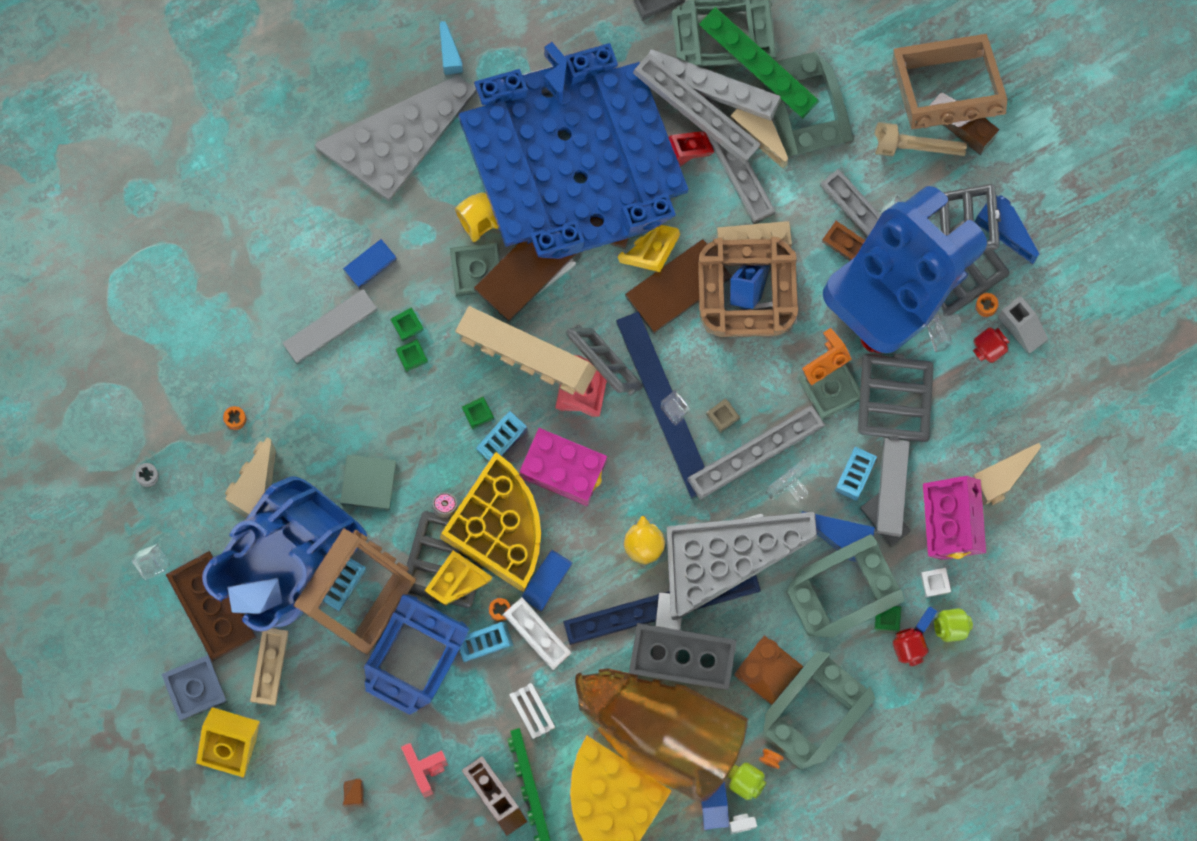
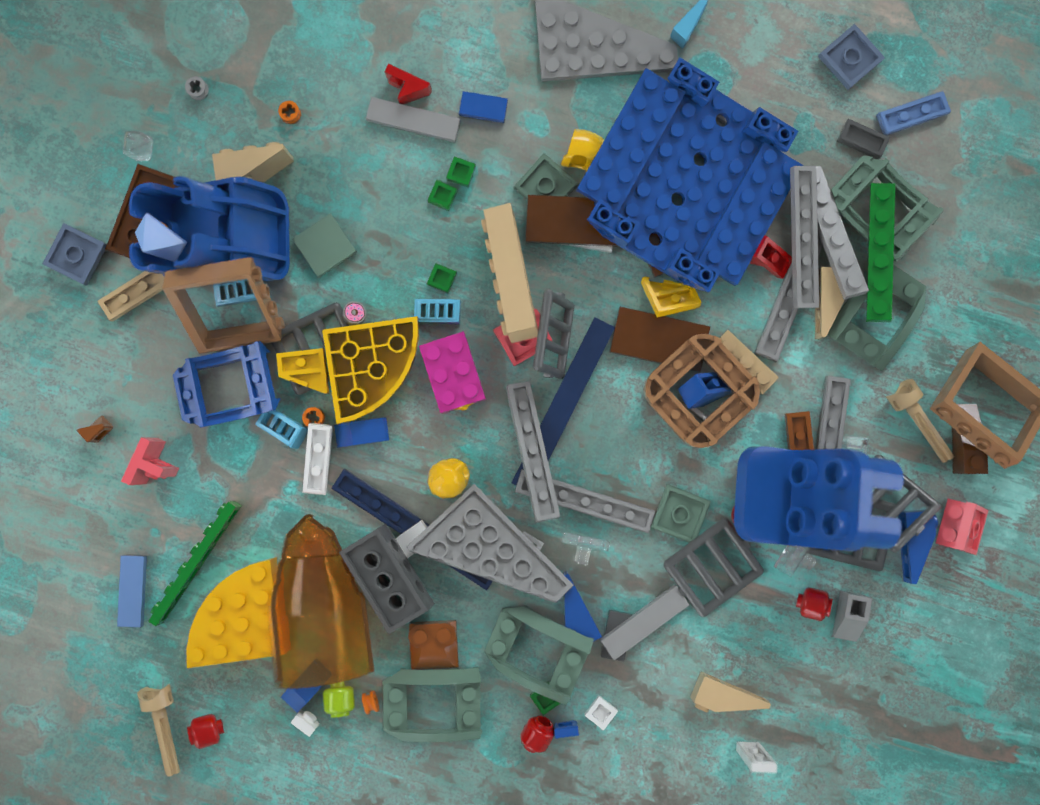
camera: 55 degrees right, 10 degrees up
yellow slope [196,707,260,778] -> none
slope [461,756,527,836] -> none
white tile [509,683,555,739] -> none
blue slope [544,42,567,102] -> none
clear slope [660,390,690,425] -> none
dark tan tile [706,398,740,433] -> none
orange bracket [802,328,852,385] -> none
medium azure slope [835,447,877,501] -> none
dark pink piece [923,476,986,560] -> none
lime head [934,608,973,642] -> none
orange bush [976,293,999,317] -> none
none -> red slope [384,63,432,105]
none -> light grey plate [506,381,560,523]
none -> white tile [736,742,777,773]
none -> coral bracket [936,498,989,555]

